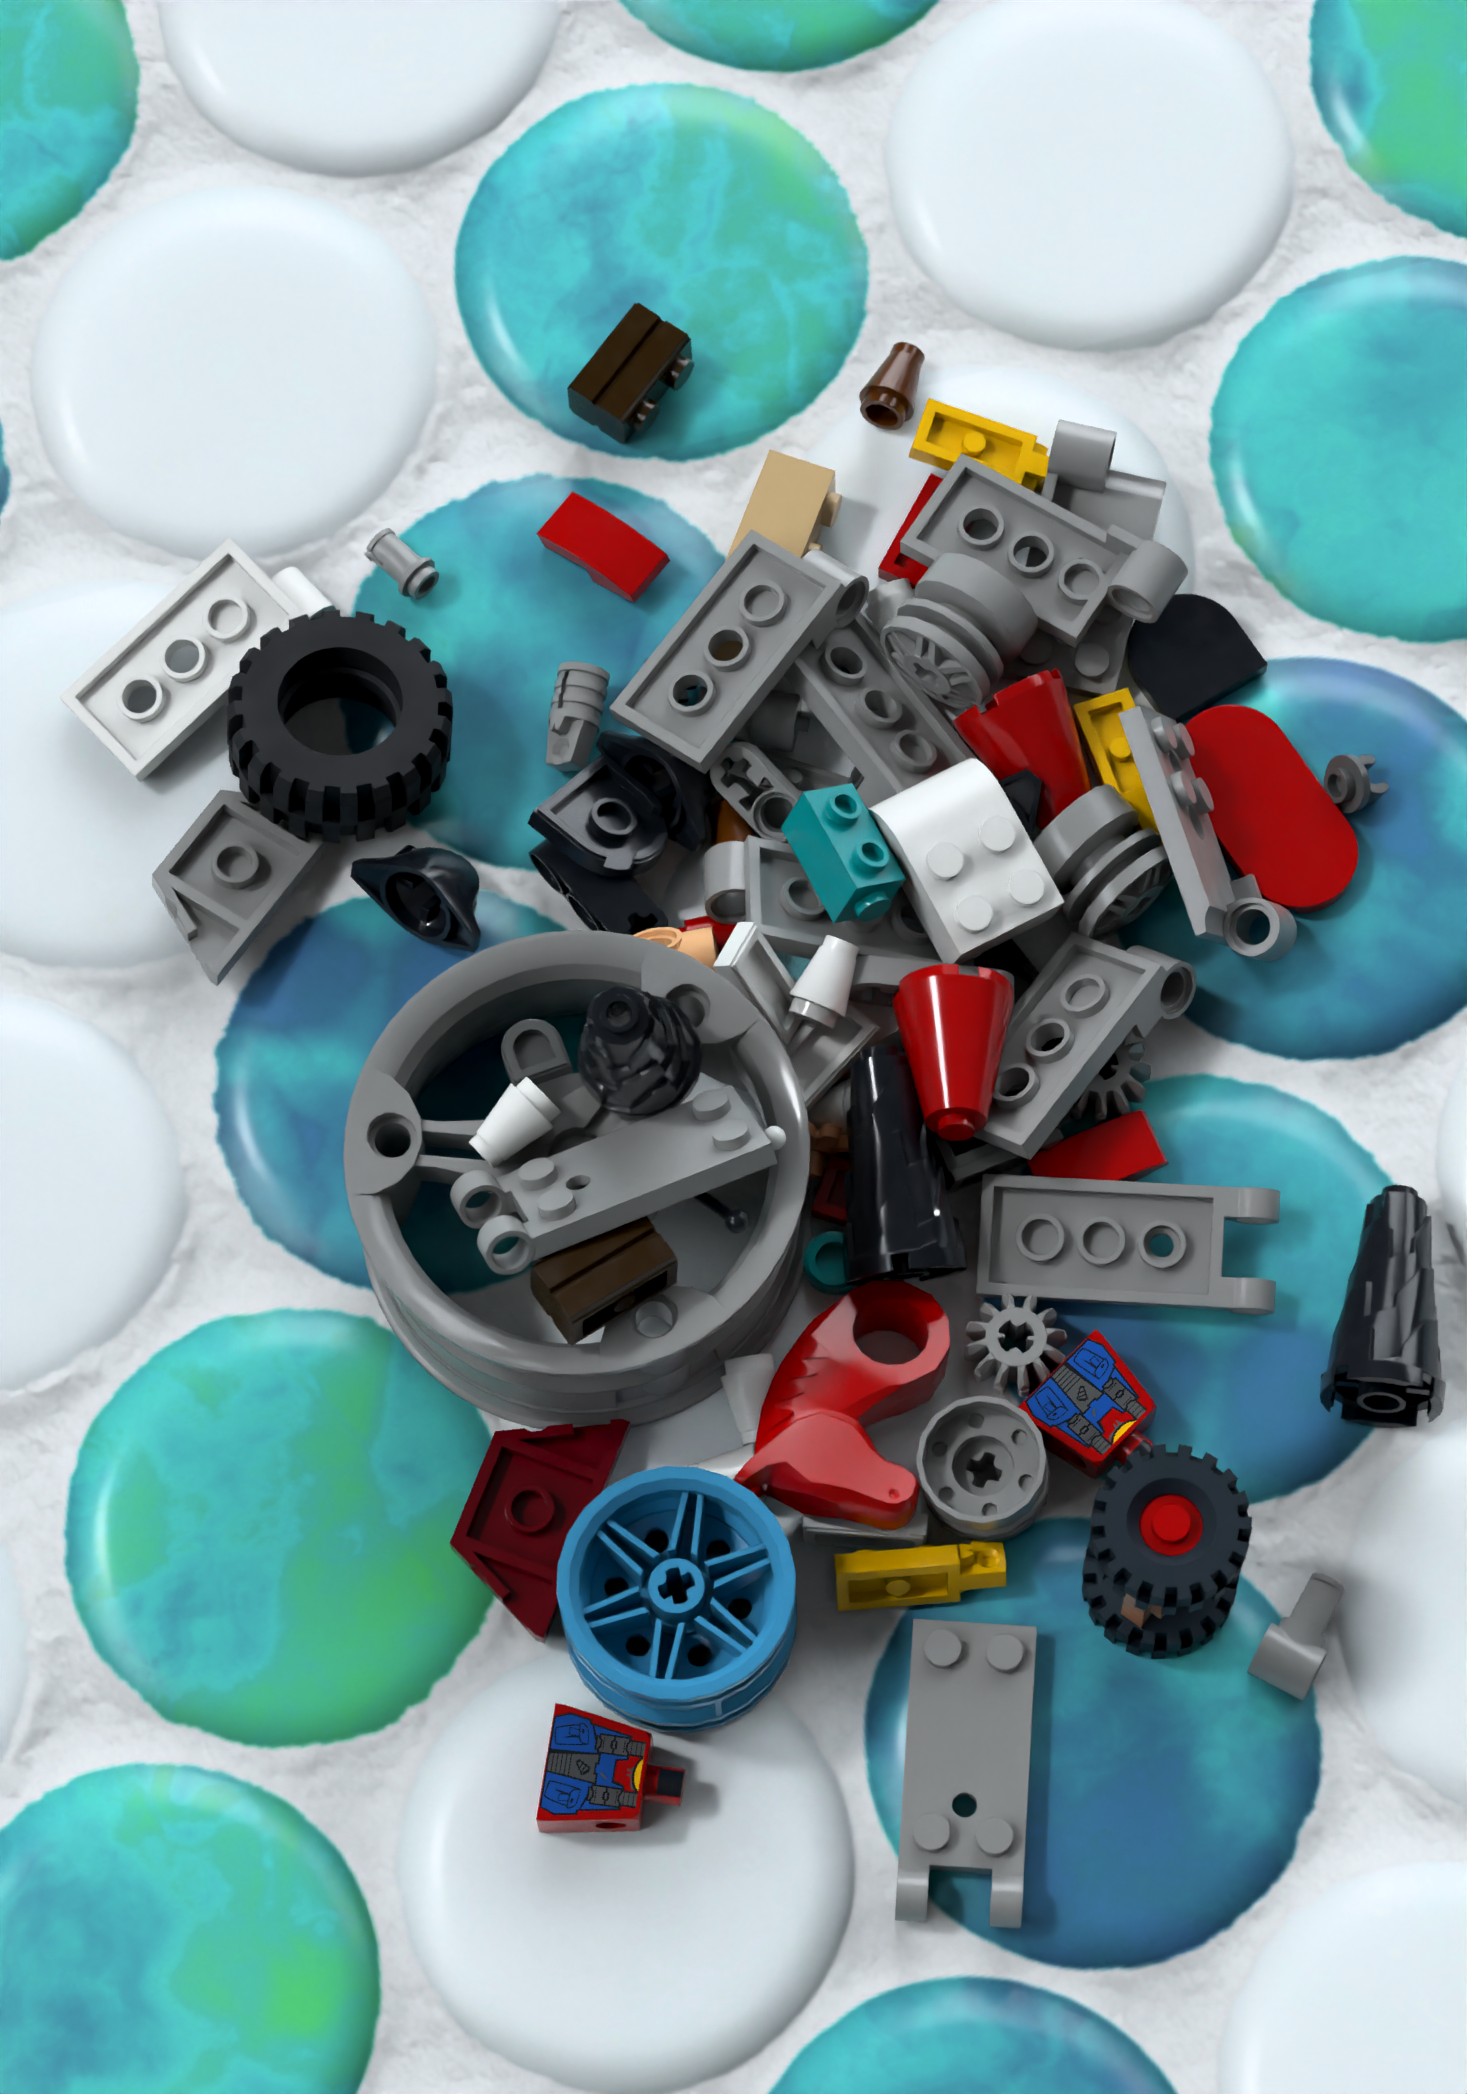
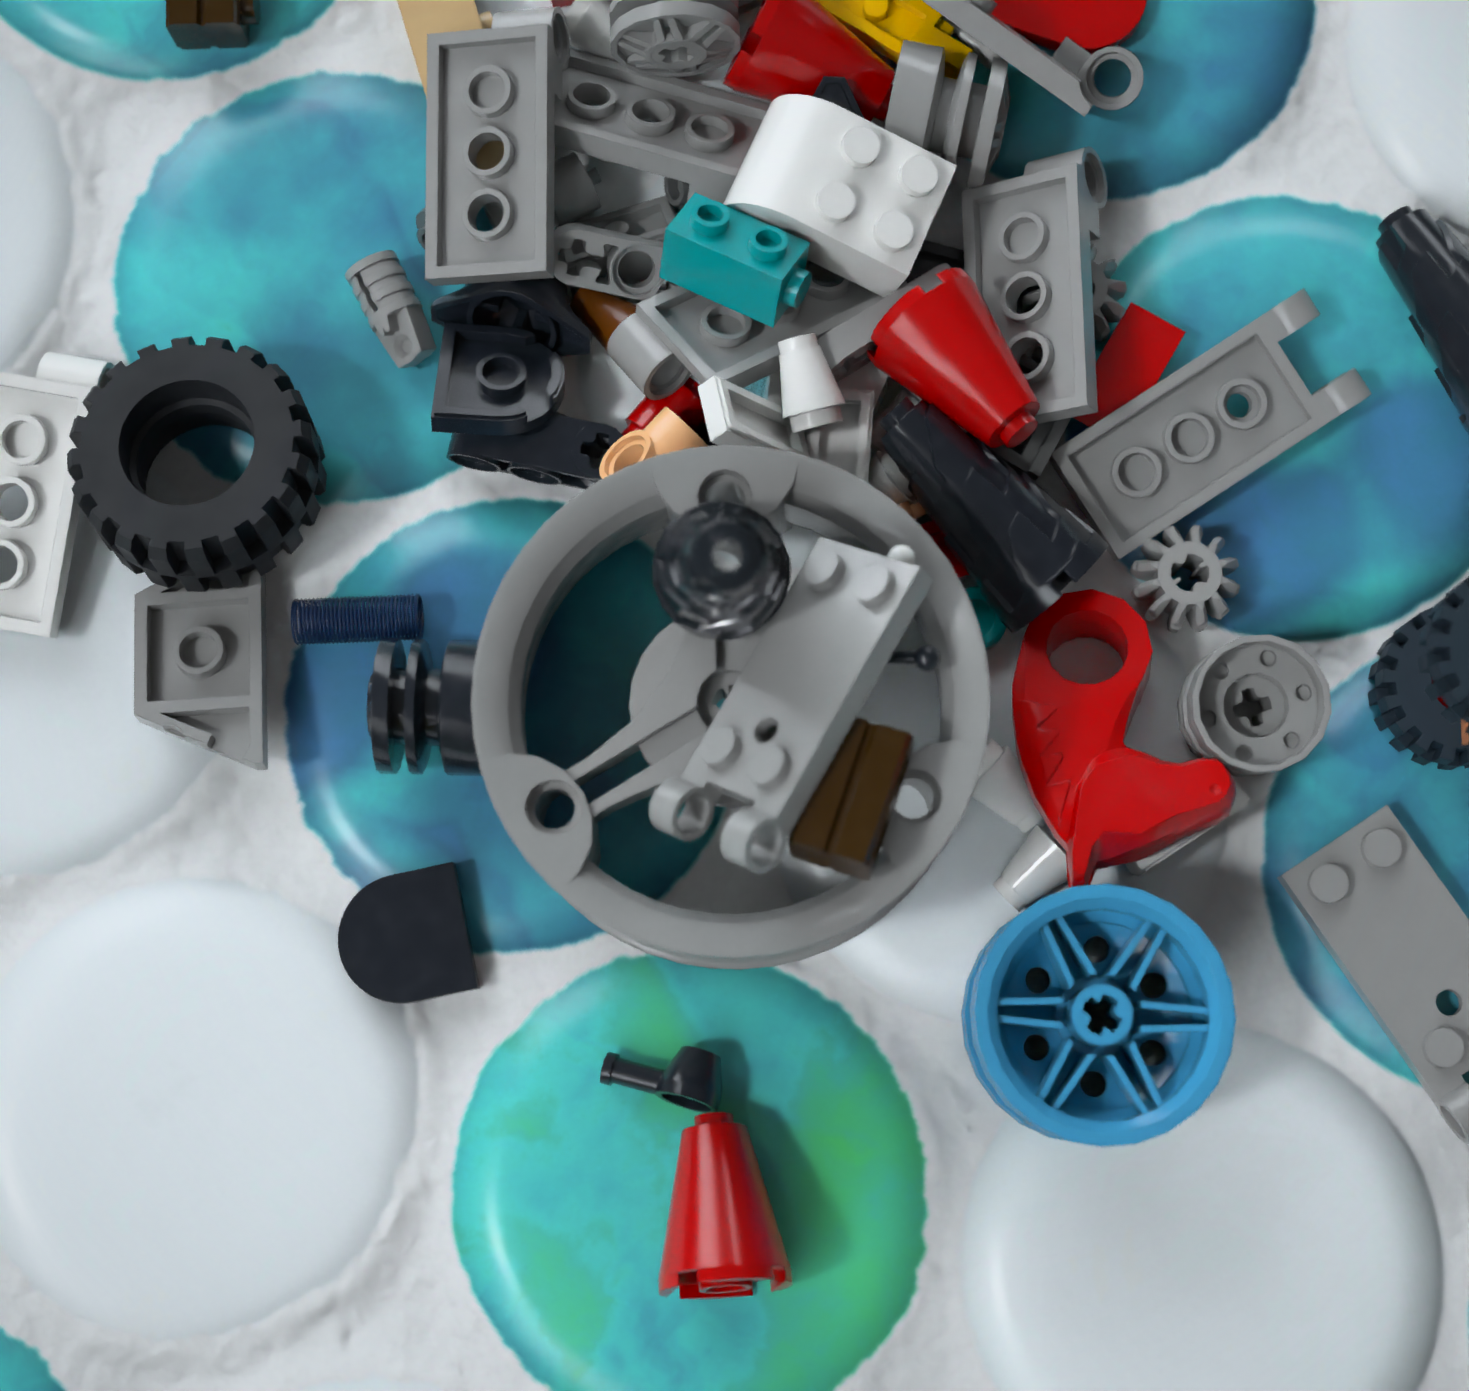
camera: 35 degrees left, 10 degrees up
black hat [350,845,481,953] -> none
light grey pin [365,528,439,599] -> none
dark red wing [450,1419,631,1643] -> none
white cone [469,1077,561,1169] -> none
dark grey tile [501,1019,573,1087] -> none
torso [536,1703,686,1833] -> none
red slope [537,491,670,603] -> none
yellow hinge [834,1541,1006,1611] -> none
torso [1018,1329,1157,1479] -> none
none -> dark blue piece [291,594,424,646]
none -> black tile [338,862,480,1004]
none -> black wheel [367,638,482,776]
none -> black bar [600,1046,722,1113]
none -> red cone [658,1112,793,1300]

